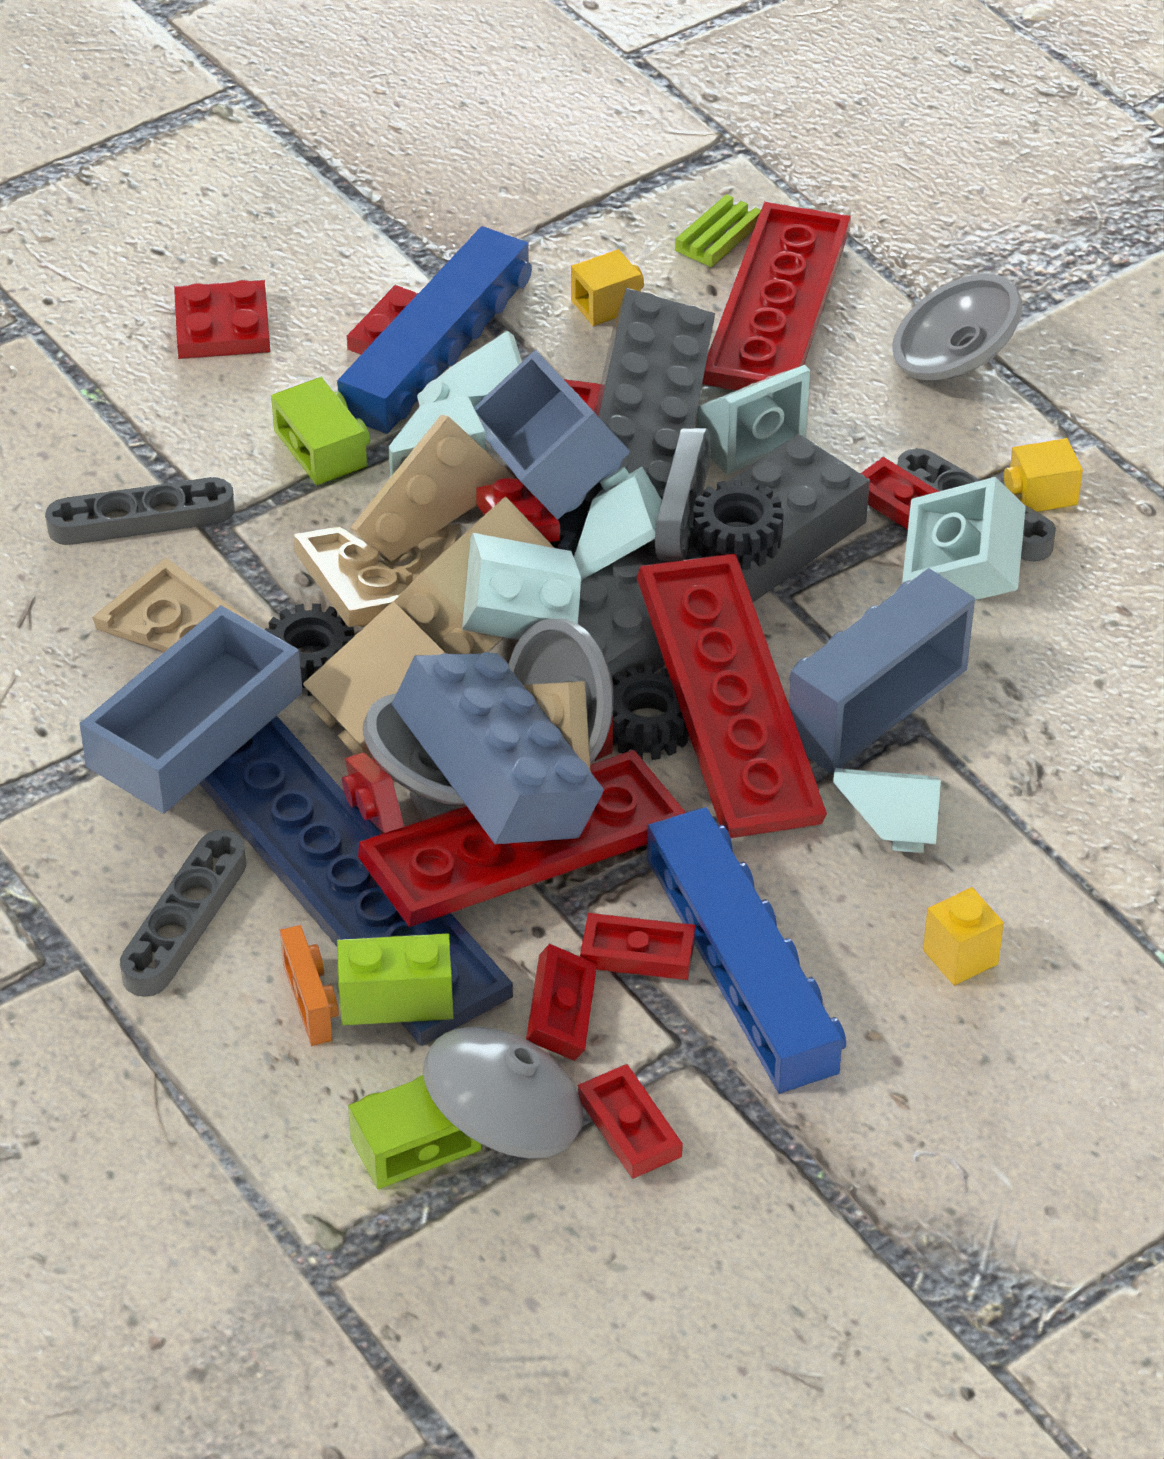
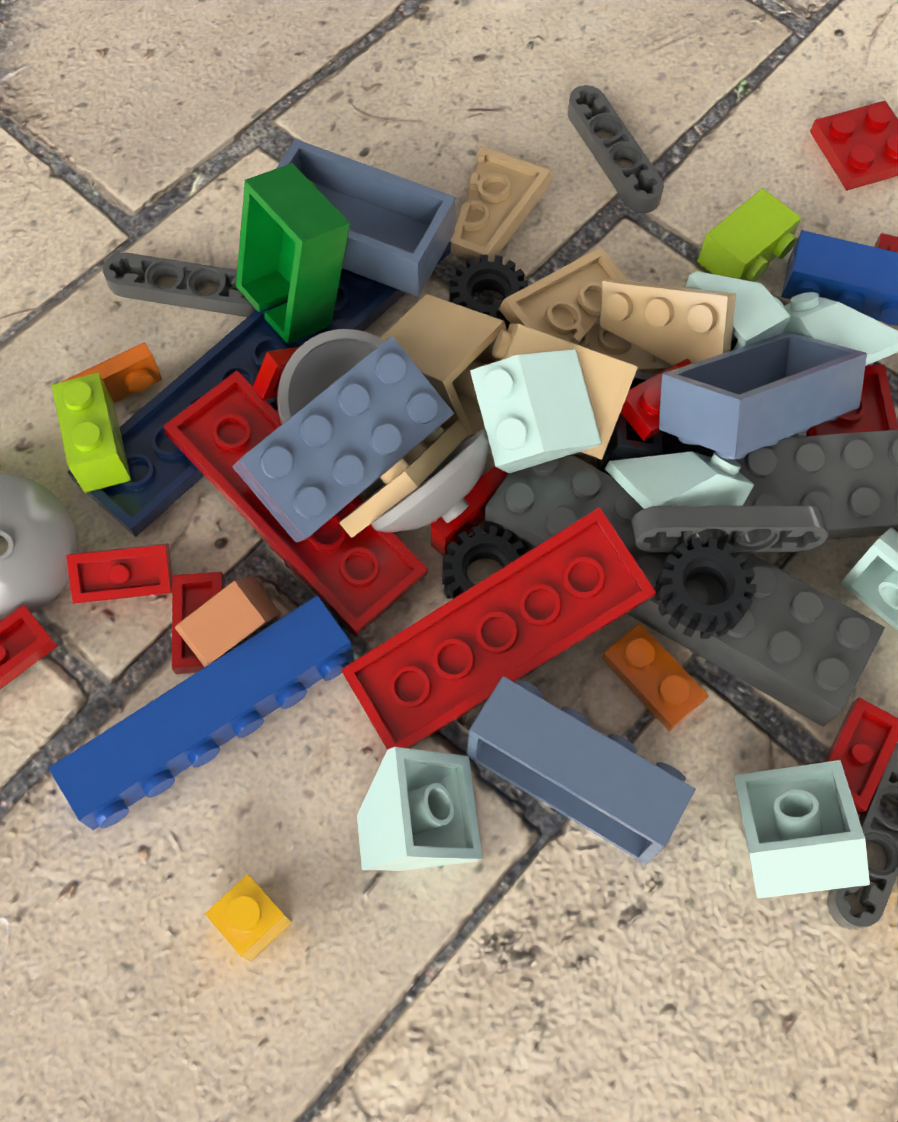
camera: 75 degrees right, 20 degrees up
none -> nougat slope [175,575,281,667]
none -> green piece [236,163,350,344]
none -> orange plate [601,623,709,732]

